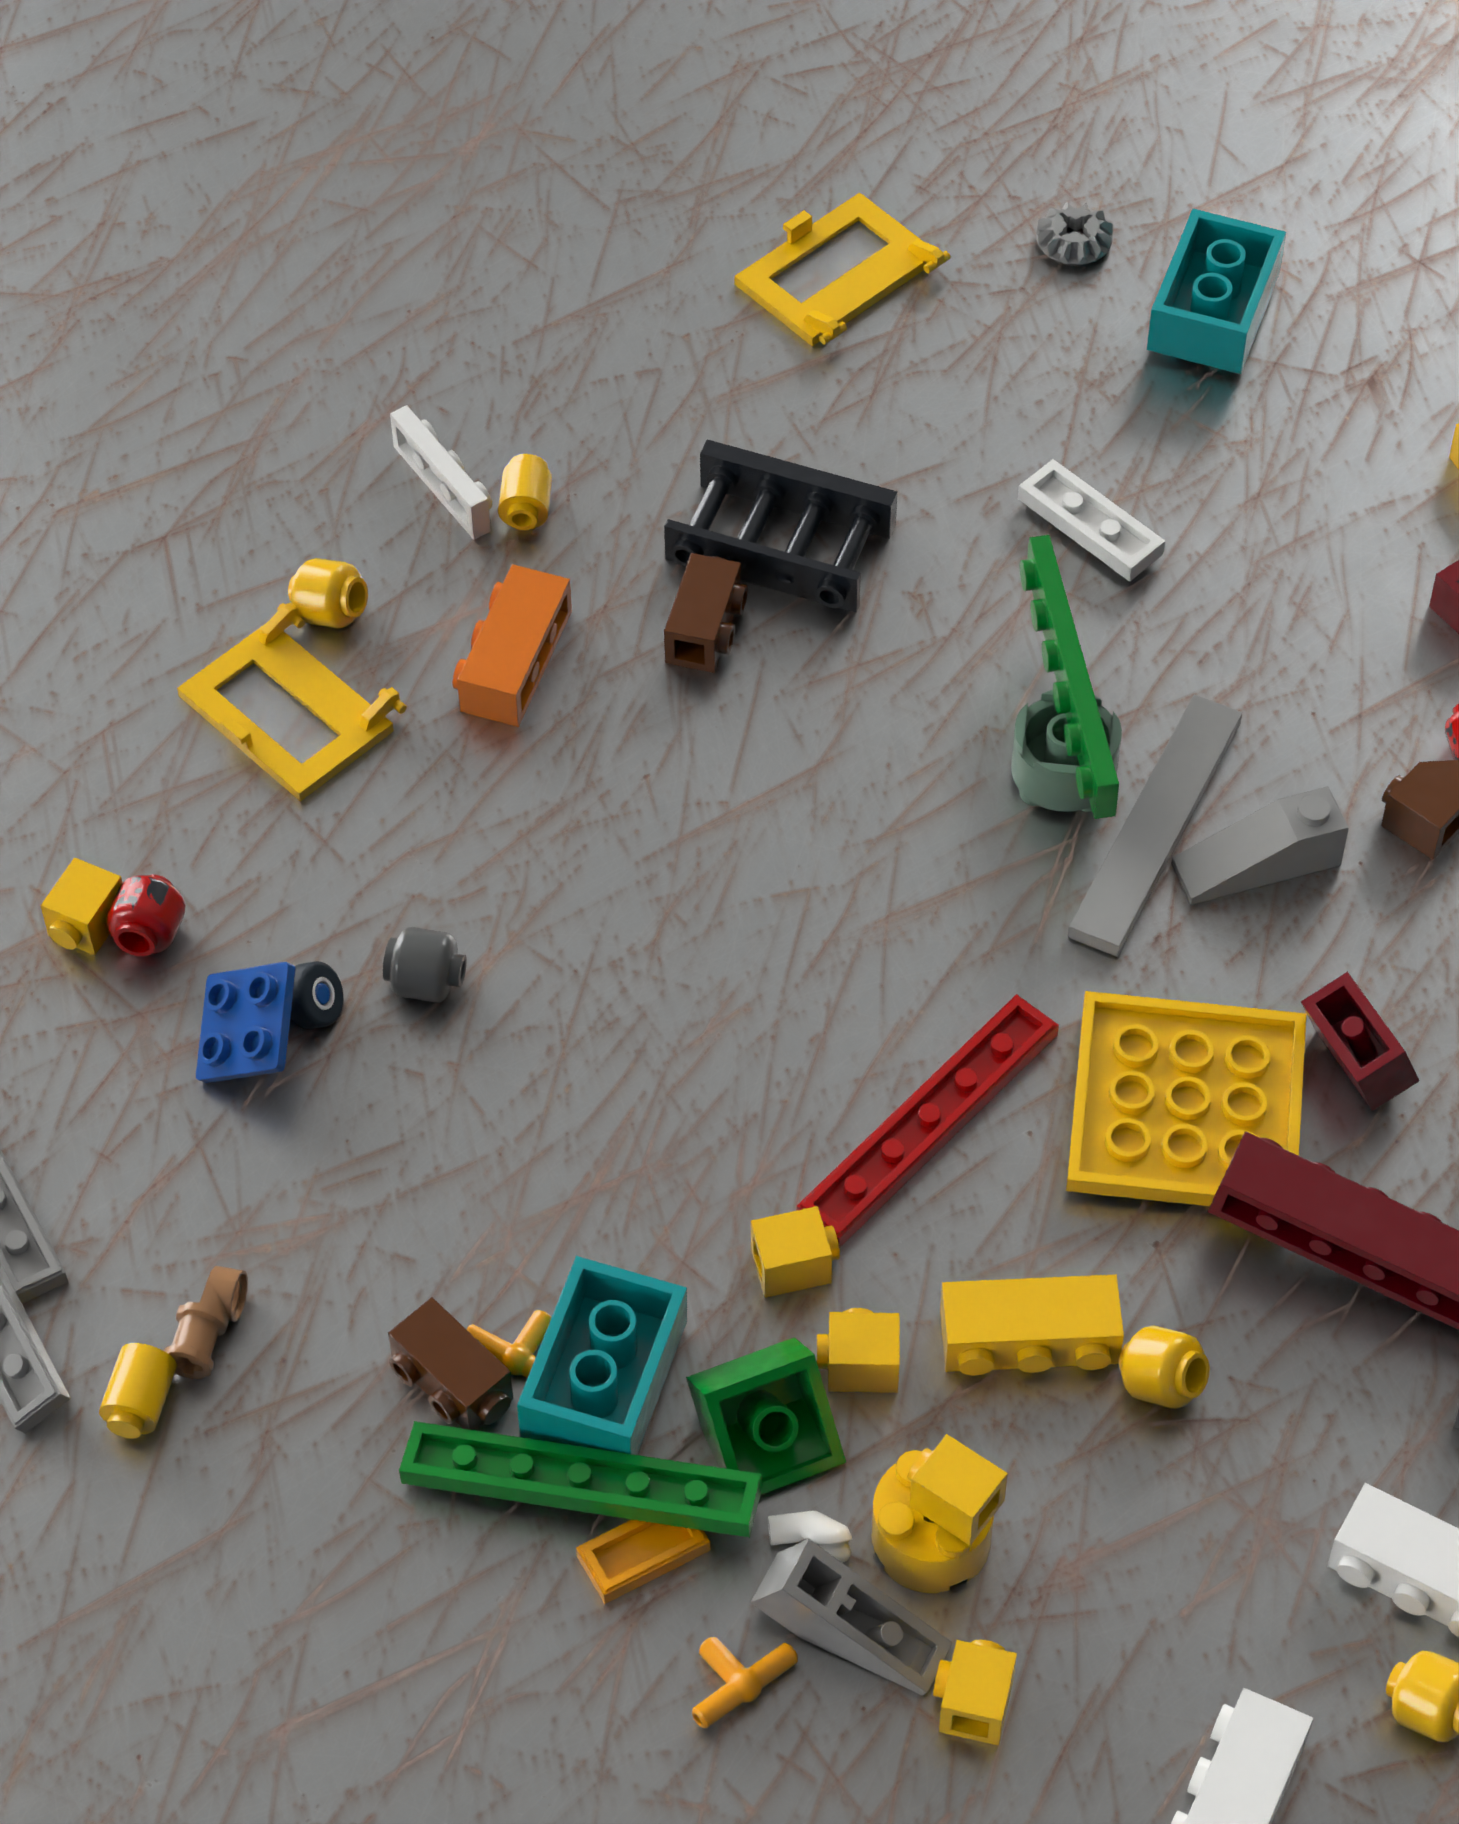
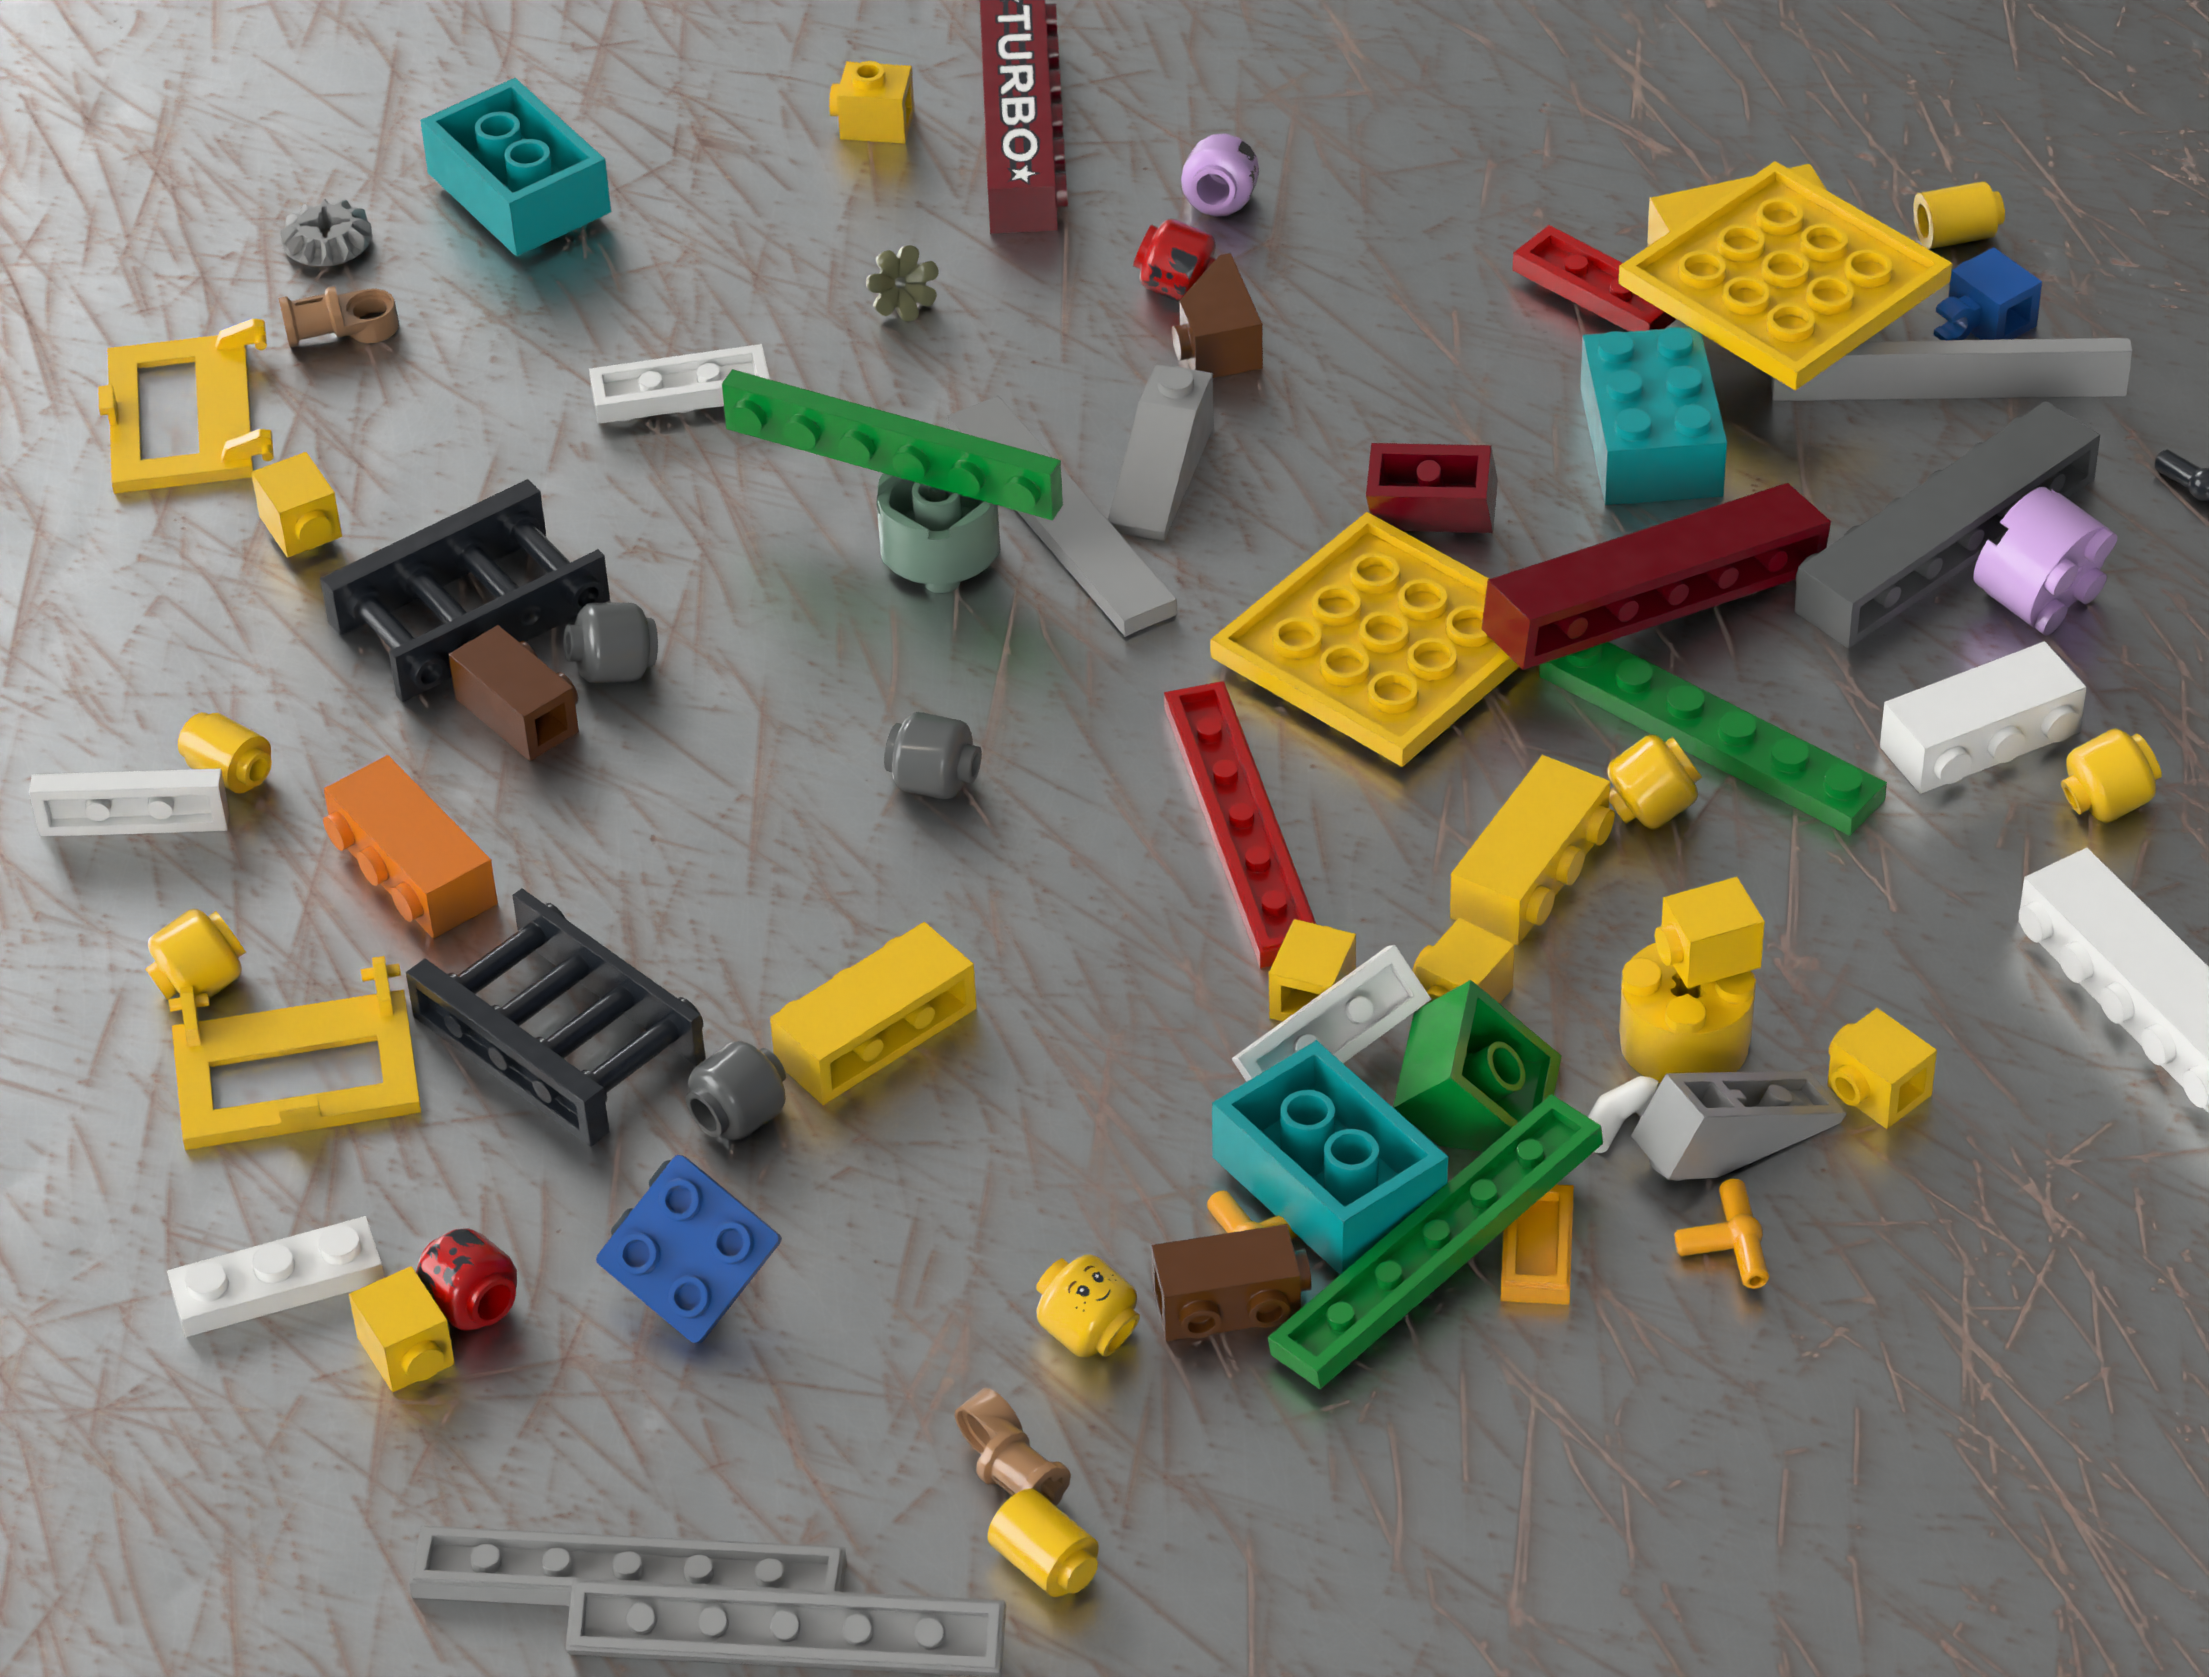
camera: 55 degrees left, 10 degrees down
none -> white plate [167,1216,384,1337]
none -> yellow brick [251,452,342,558]
none -> medium nougat connector [278,286,399,347]
none -> black fence [406,888,706,1147]
none -> dark grey head [564,603,658,683]
none -> yellow brick [770,922,977,1106]
none -> olive plant [866,245,939,322]
none -> dark grey head [884,712,982,799]
none -> yellow head [1036,1255,1140,1357]
none -> white plate [1232,945,1432,1082]
none -> green plate [1539,642,1887,836]

